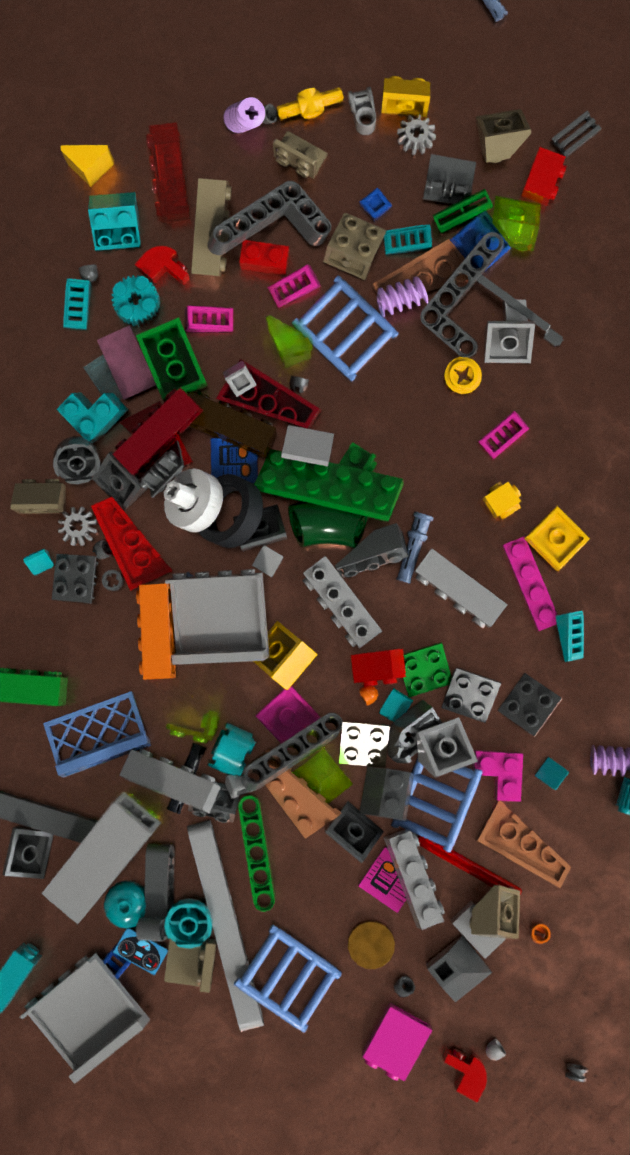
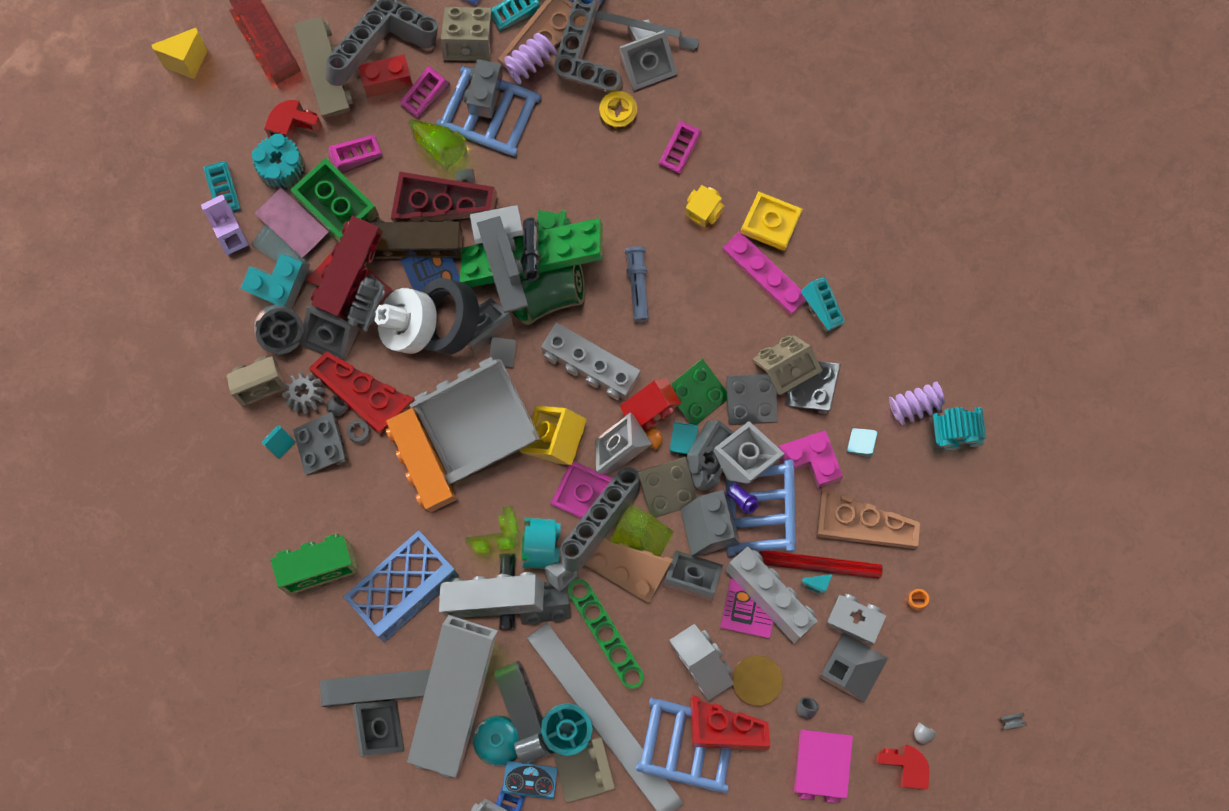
camera: 20 degrees left, 10 degrees down
dark grey hinge [79,265,98,283] -> none
teal slope [88,192,141,251] -> none
light grey slope [223,361,257,397] -> none
dark grey slope [335,523,409,578] -> none
light grey brick [414,549,508,628] -> none
dark tan slope [469,885,520,939] -> none
none -> lavender brick [201,194,248,255]
none -> dark grey brick [464,59,503,118]
none -> dark grey bracket [477,216,528,313]
none -> black pin [521,217,541,281]
none -> light grey slope [595,412,652,475]
none -> light grey brick [669,624,734,701]
none -> red wing [690,695,770,750]
none -> dark purple pin [727,484,759,514]
none -> dark tan bracket [753,335,822,395]
none -> teal slope [801,574,832,595]

